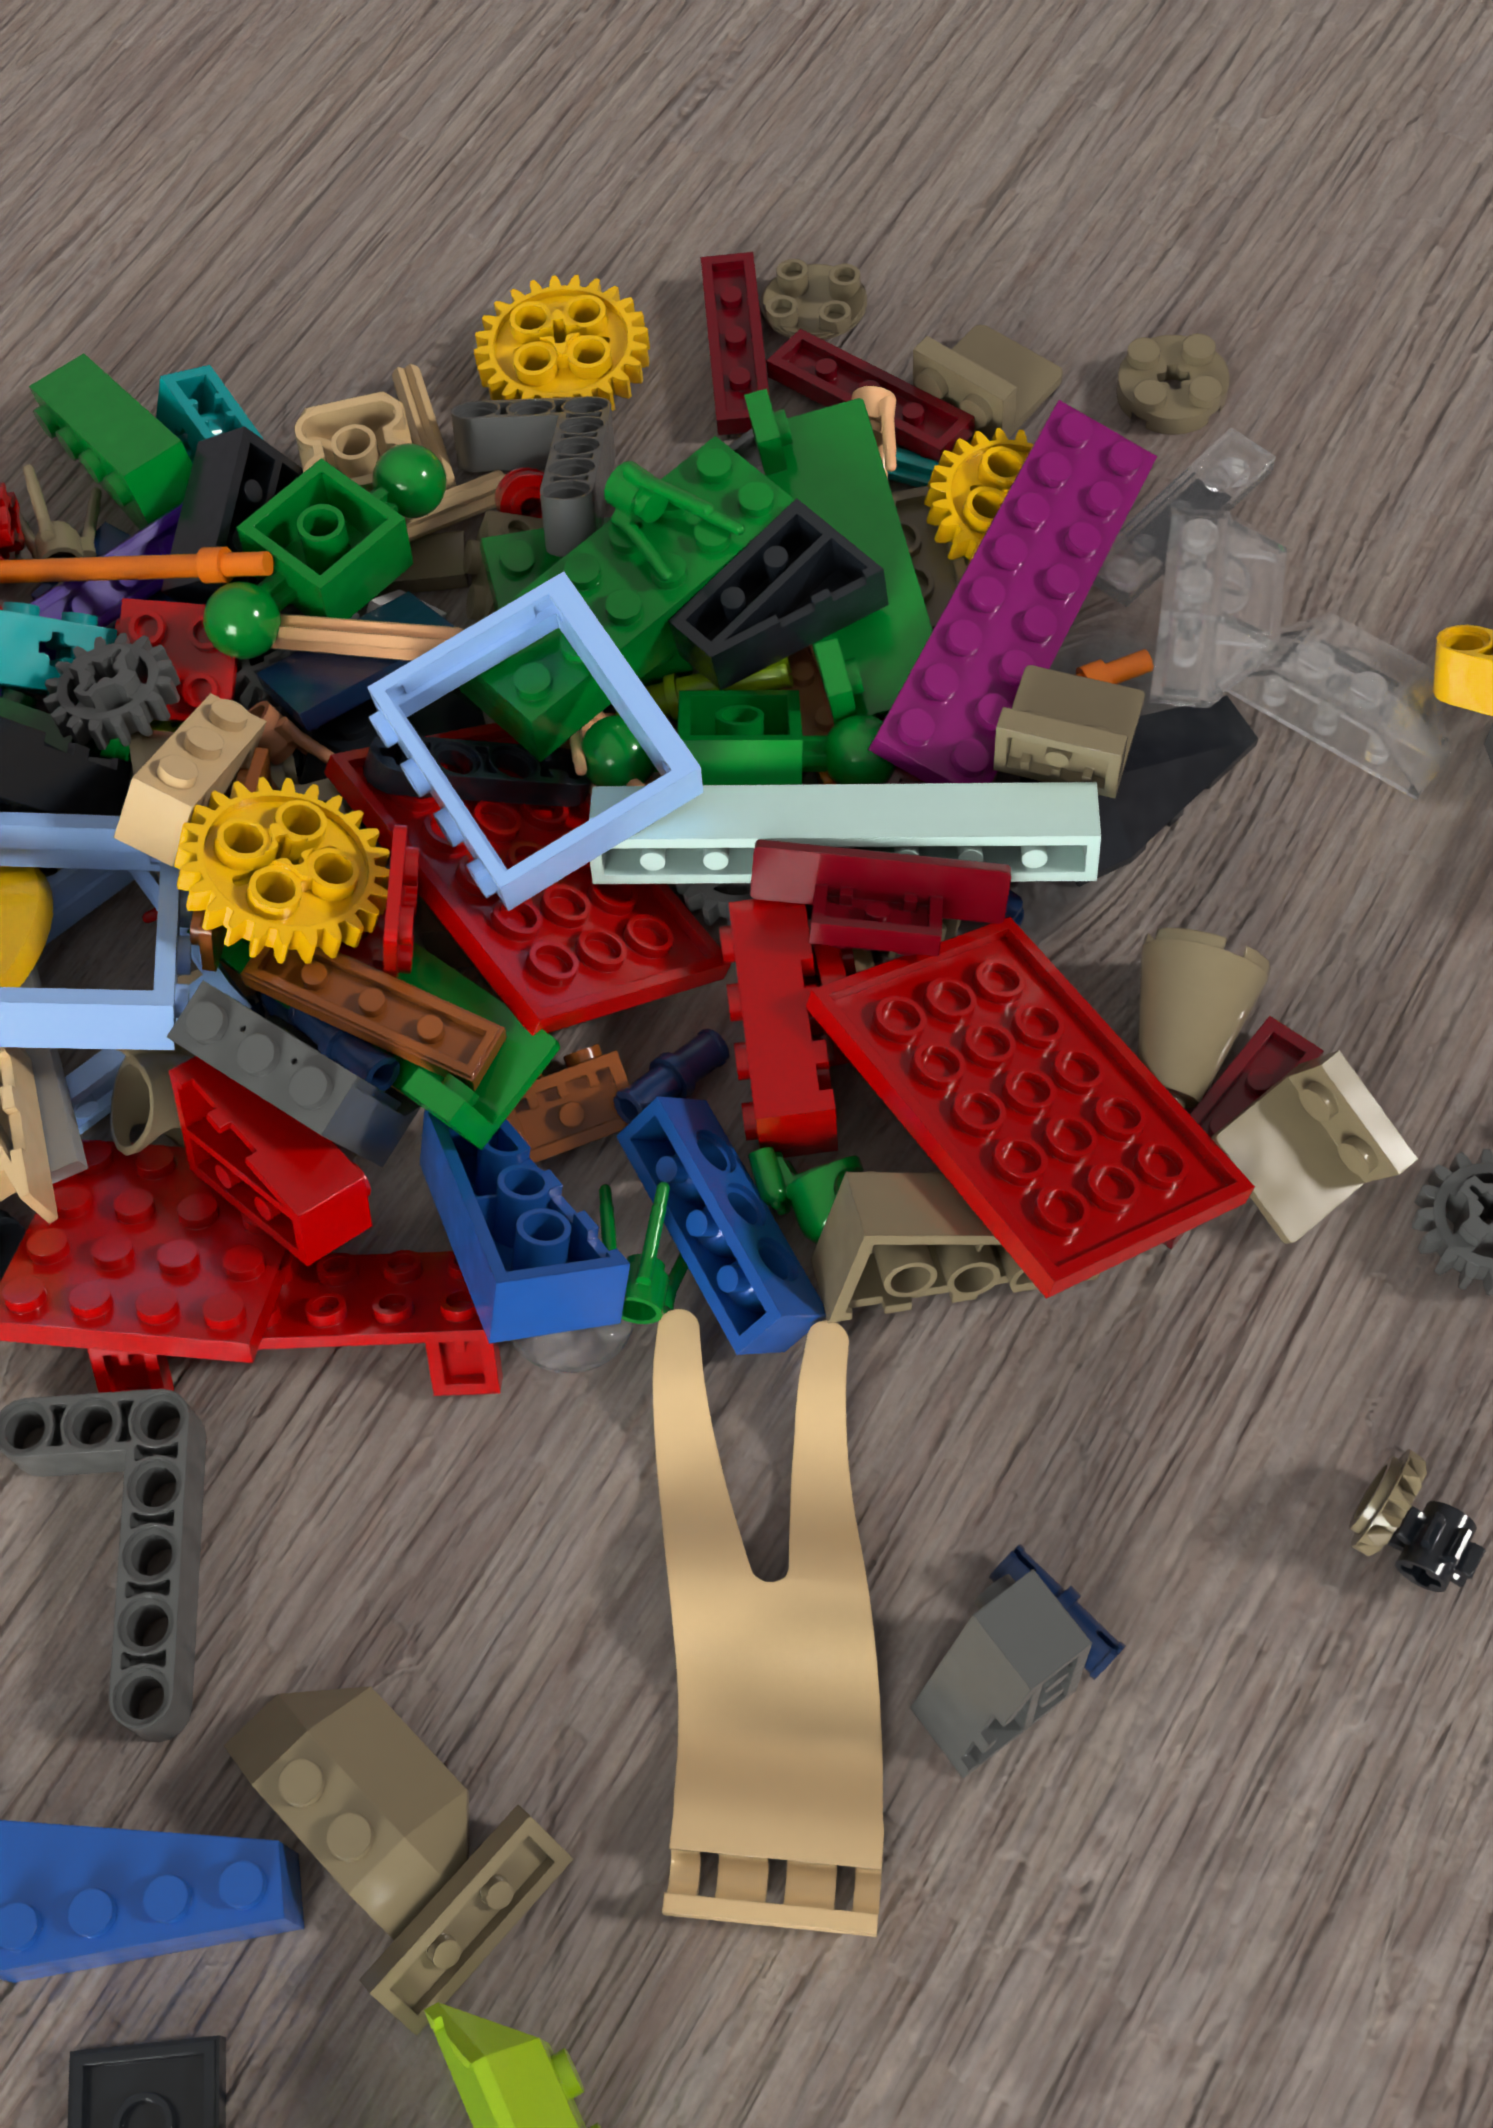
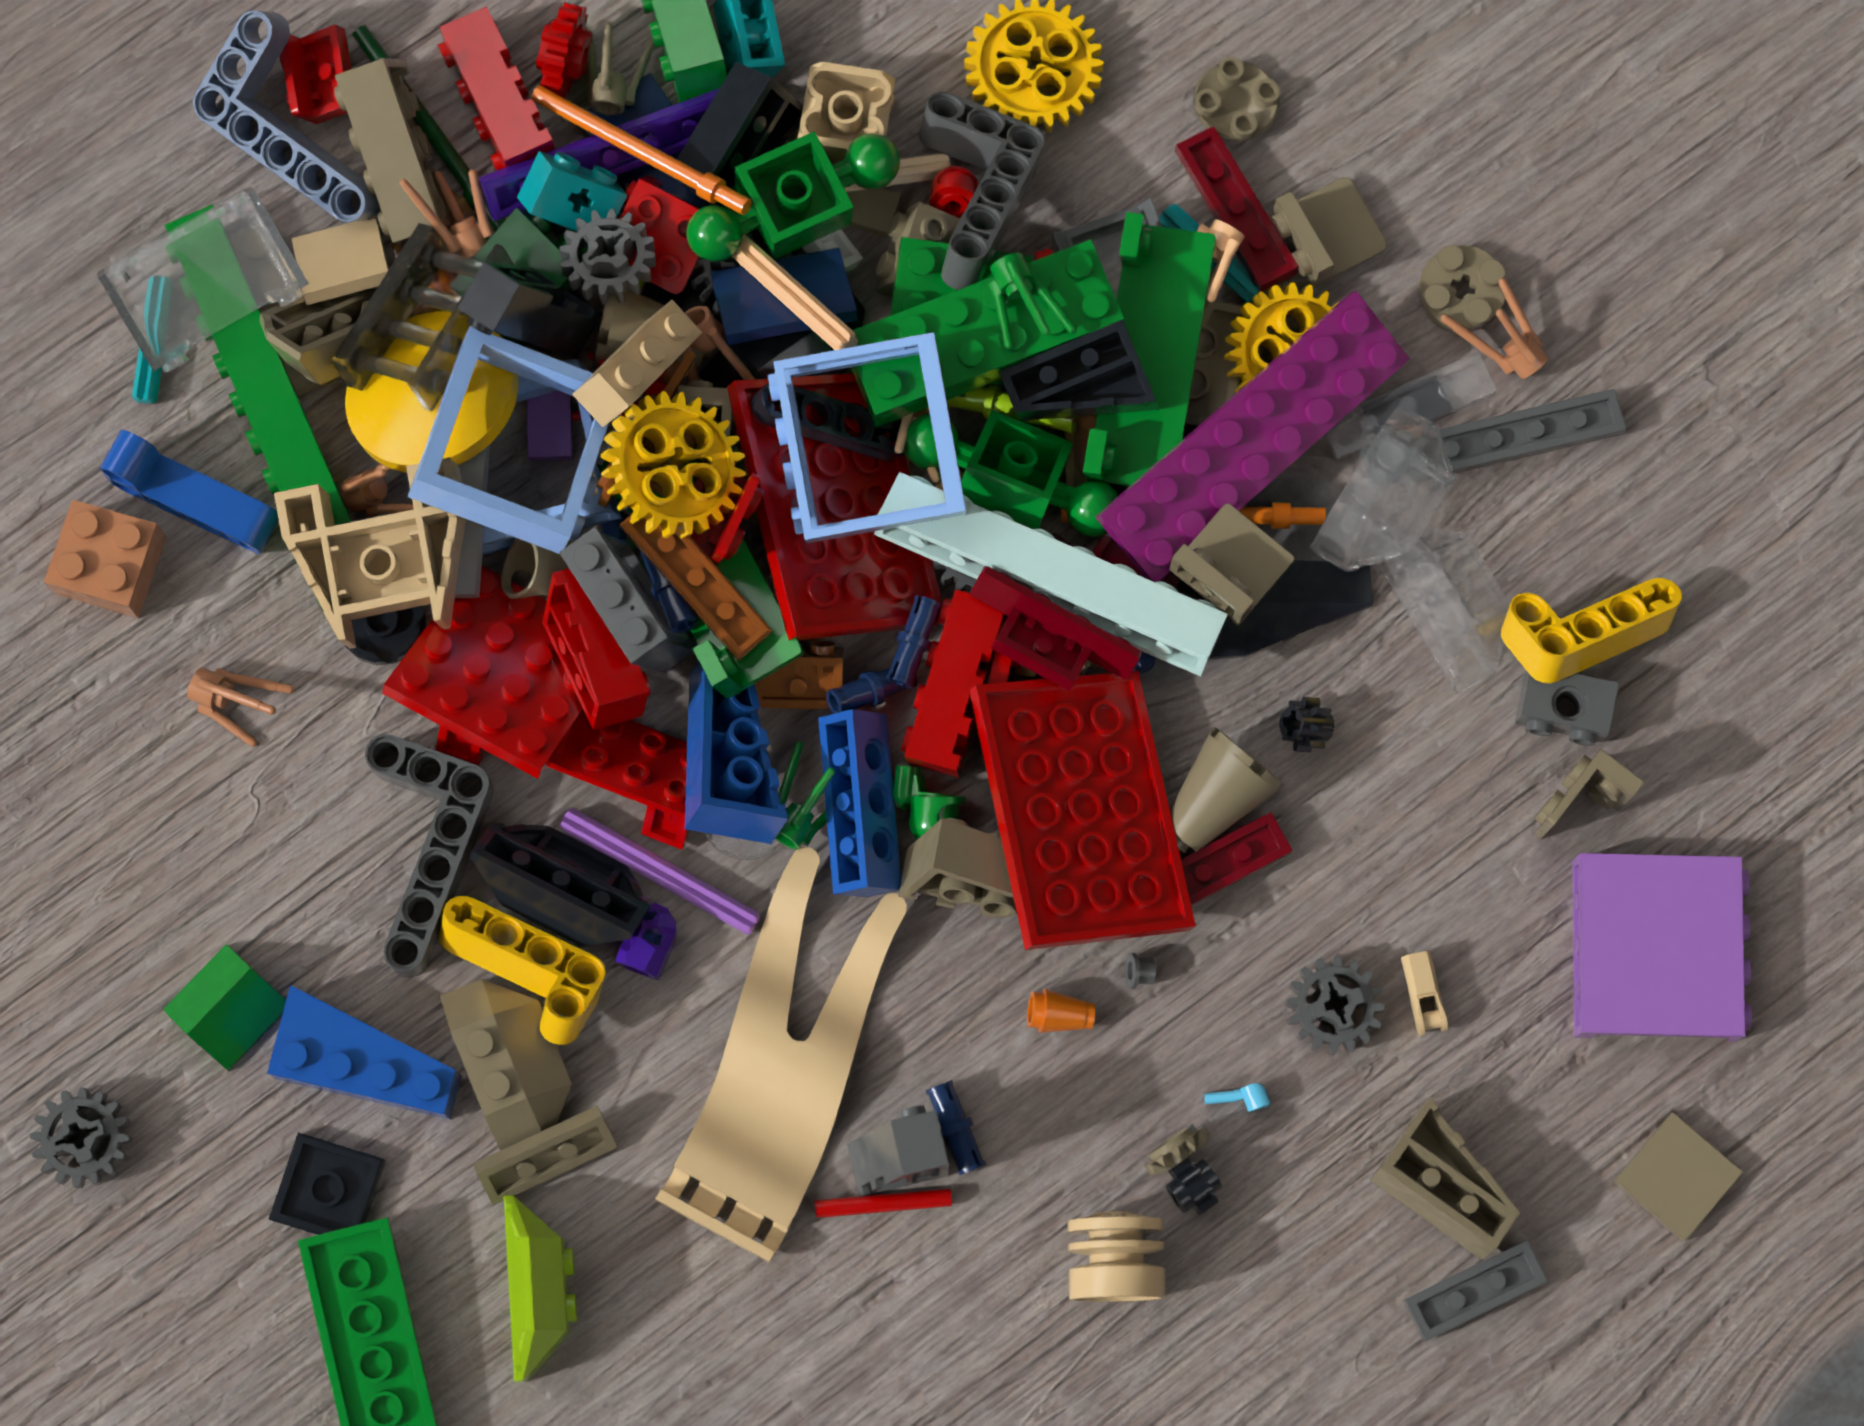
camera: 15 degrees right, 15 degrees up
tan axle [392,364,457,490] -> none
dark red plate [700,252,770,436] -> none
dark tan bracket [1211,1050,1418,1244] -> none
none -> yellow beam [438,896,606,1045]
none -> black wedge [470,823,651,946]
none -> medium lavender tile [527,391,573,461]
none -> medium lavender axle [560,808,760,934]
none -> dark purple rock [615,903,677,981]
none -> red bar [814,1188,952,1218]
none -> dark blue pin [885,595,942,689]
none -> orange cone [1027,988,1095,1033]
none -> tan wheel [1067,1211,1166,1302]
none -> dark grey piece [1125,953,1156,989]
none -> medium azure hand [1204,1083,1271,1113]
none -> black gear [1279,696,1334,753]
none -> dark grey plate [1359,388,1626,493]
none -> nougat plant [1441,278,1549,379]

